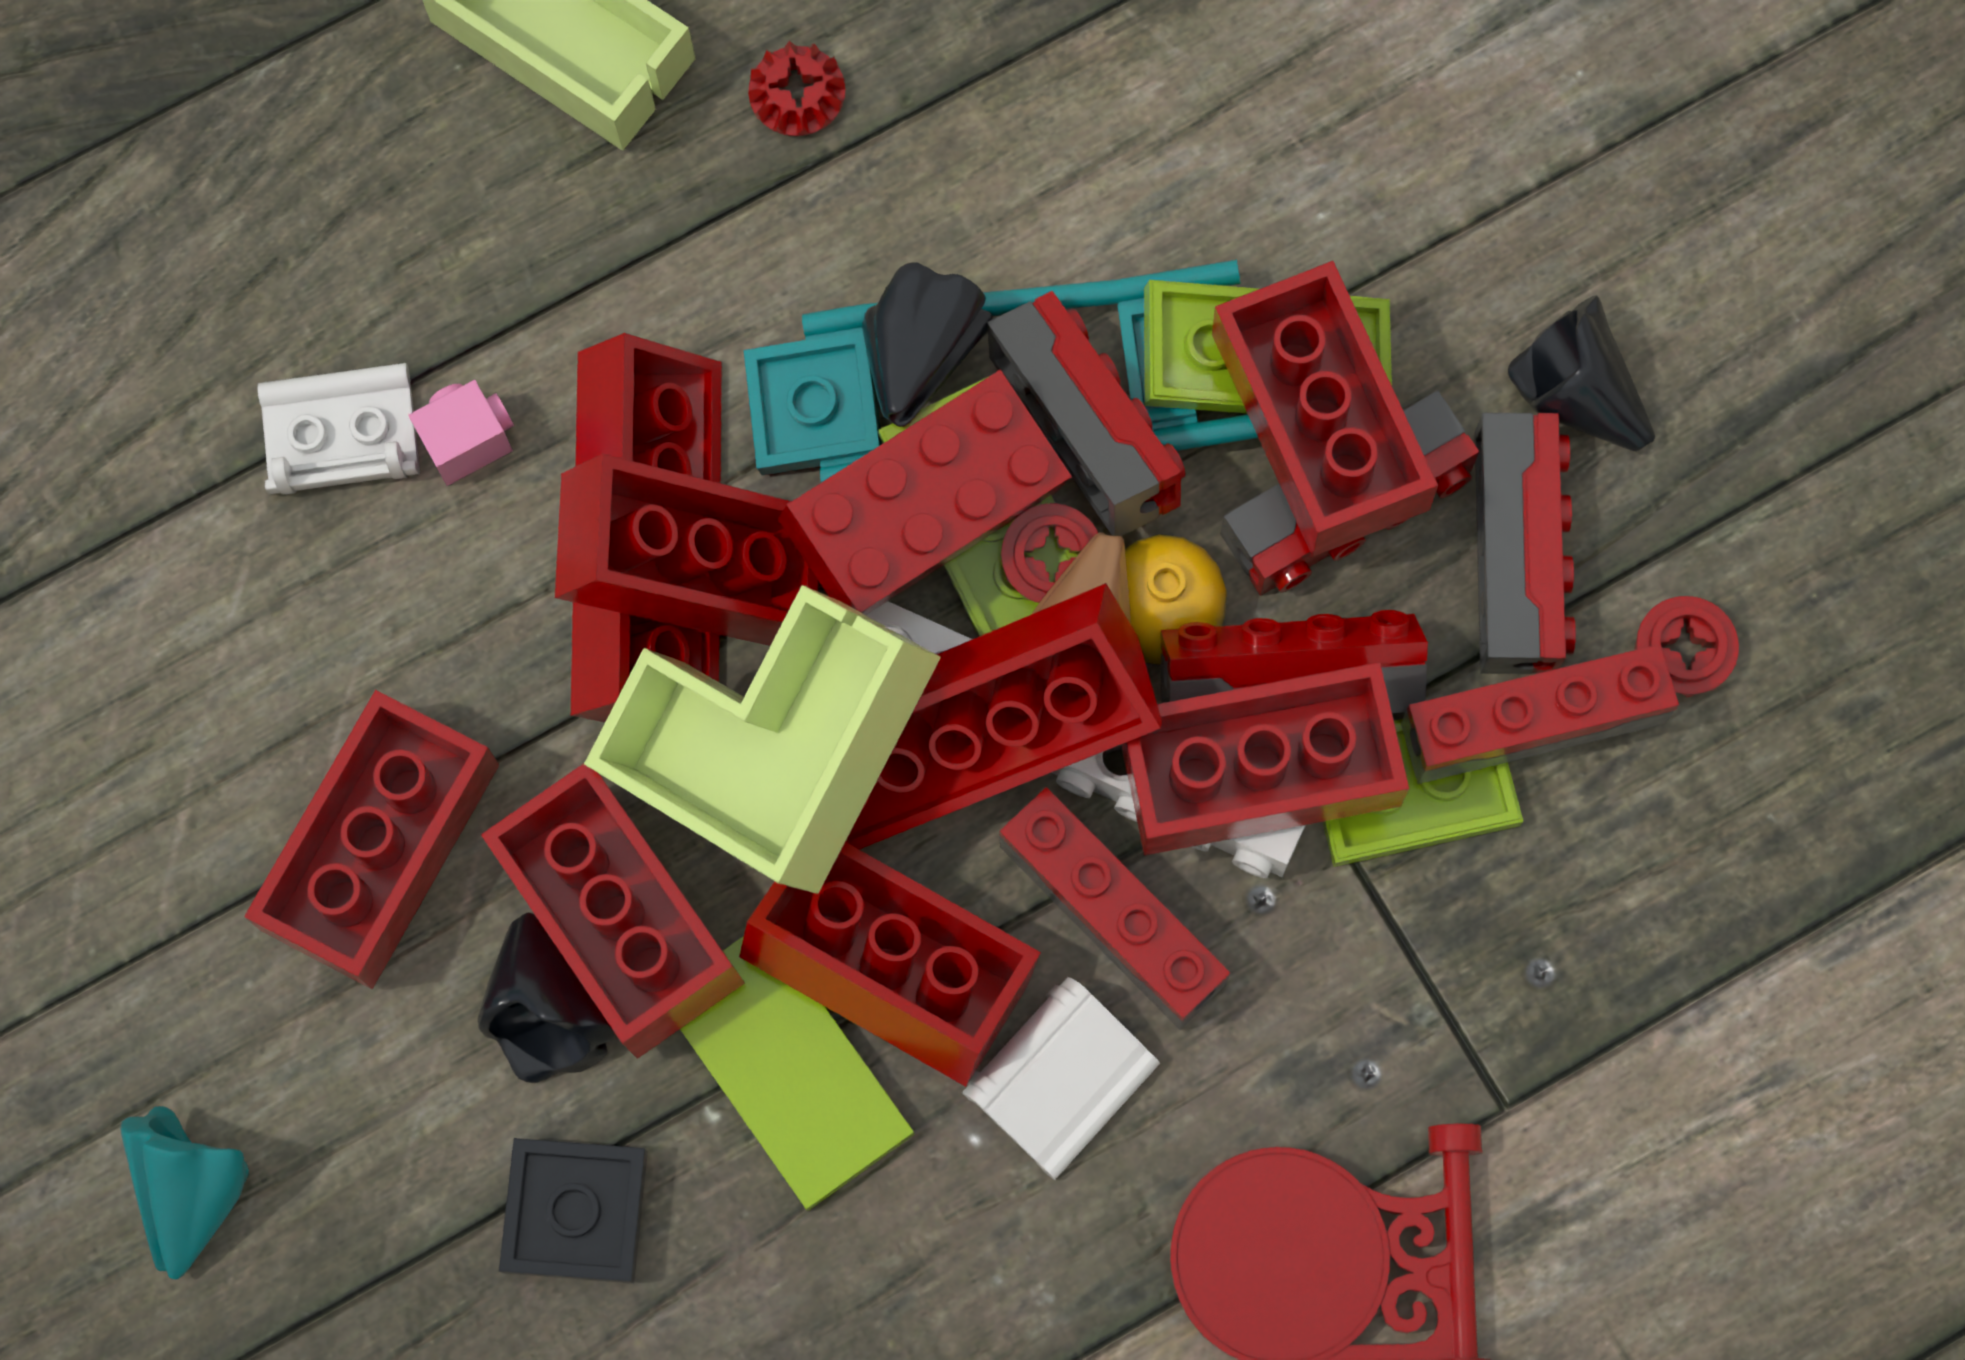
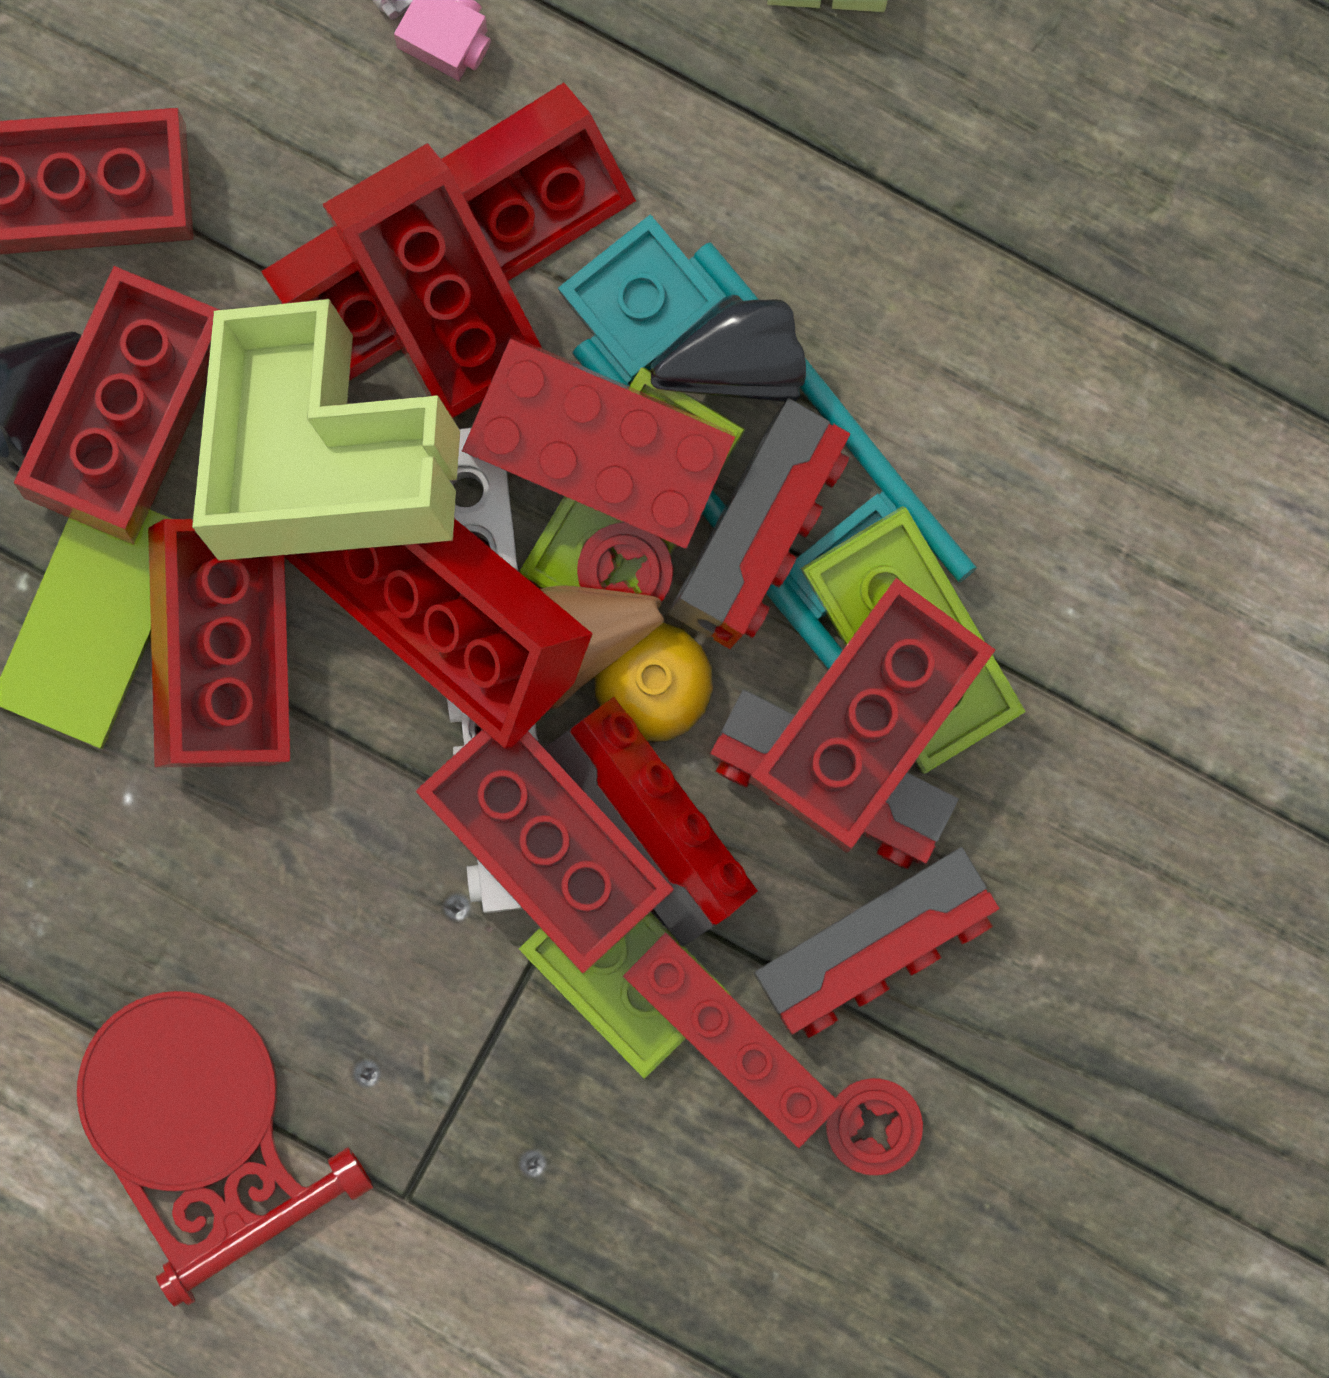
camera: 50 degrees right, 10 degrees up
red gear [748,41,845,136] -> none
white piece [962,977,1160,1180] -> none
red piece [999,787,1230,1030] -> none
black hat [1508,295,1655,452] -> none

